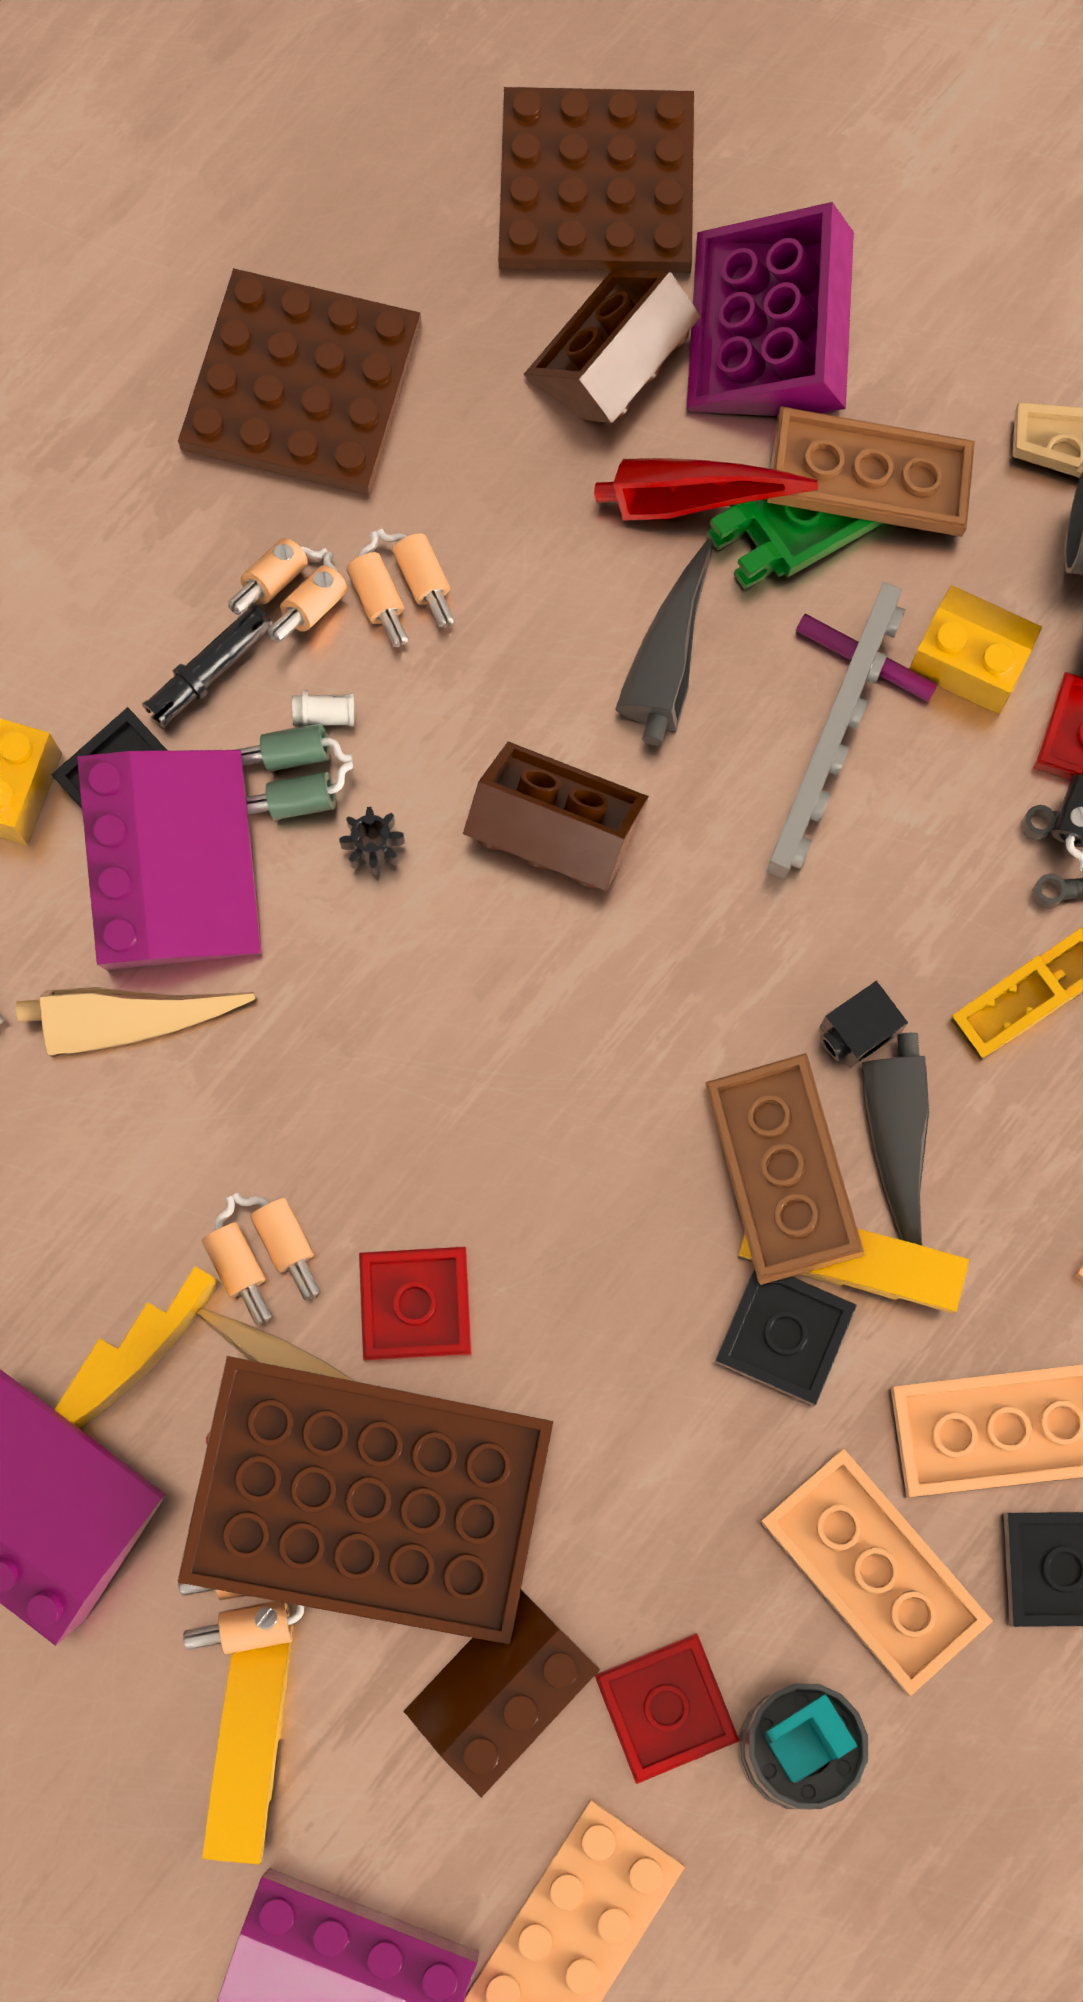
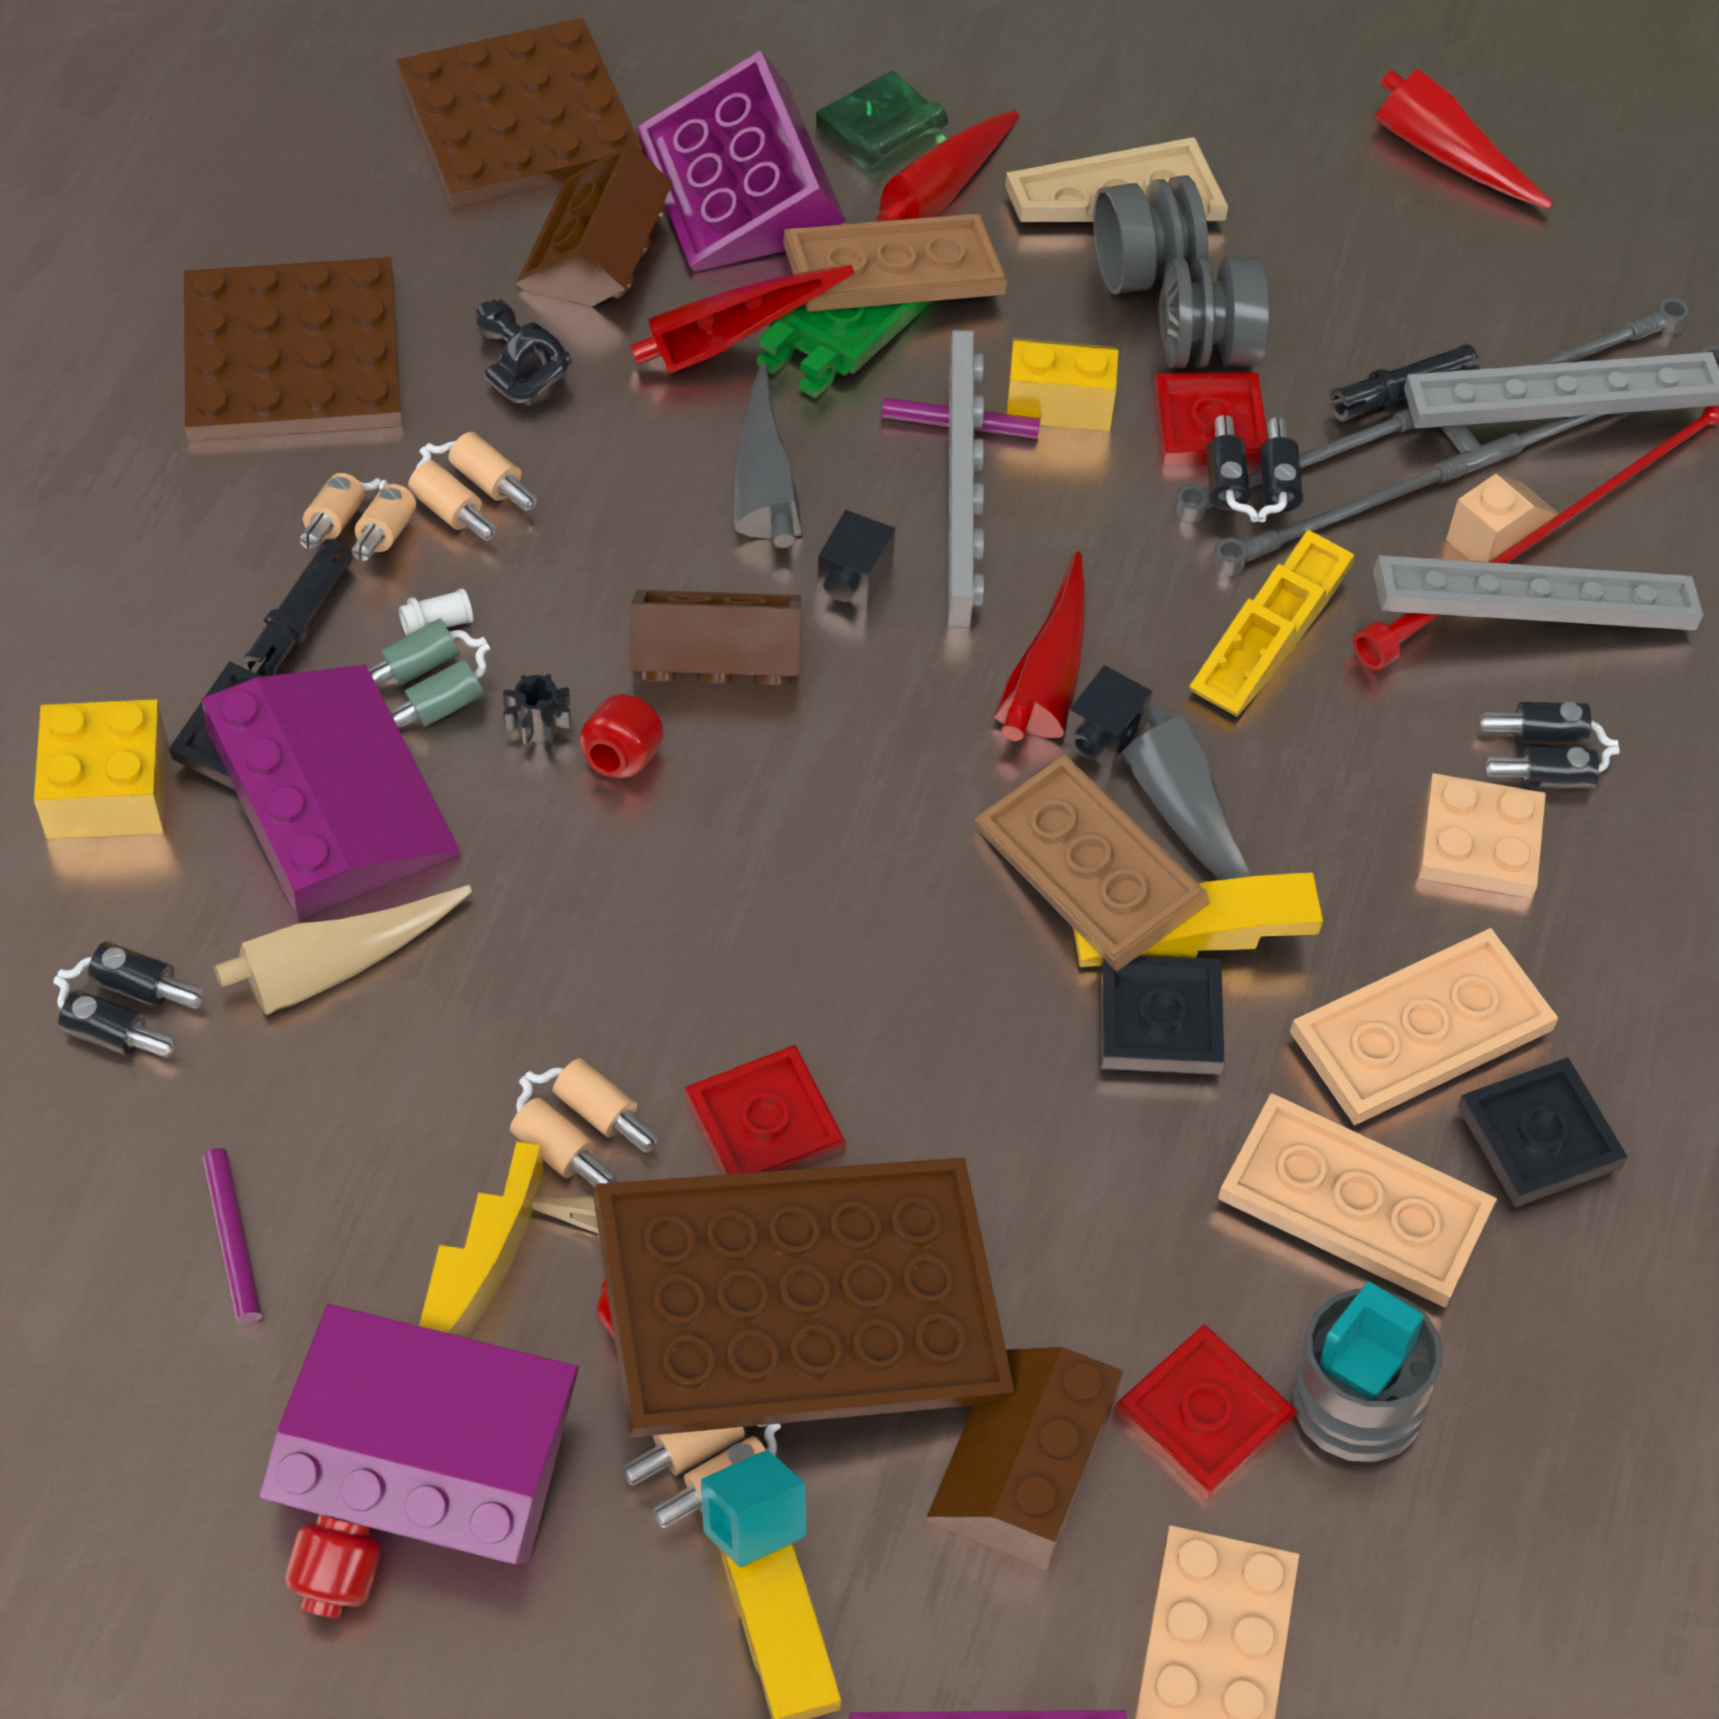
camera: 25 degrees left, 20 degrees down
none -> black piece [476,299,572,404]
none -> red head [579,694,664,779]
none -> teal panel [701,1451,807,1567]
none -> clear green plate [816,70,948,171]
none -> black brick [817,509,895,609]
none -> red piece [876,110,1019,222]
none -> red piece [993,550,1085,741]

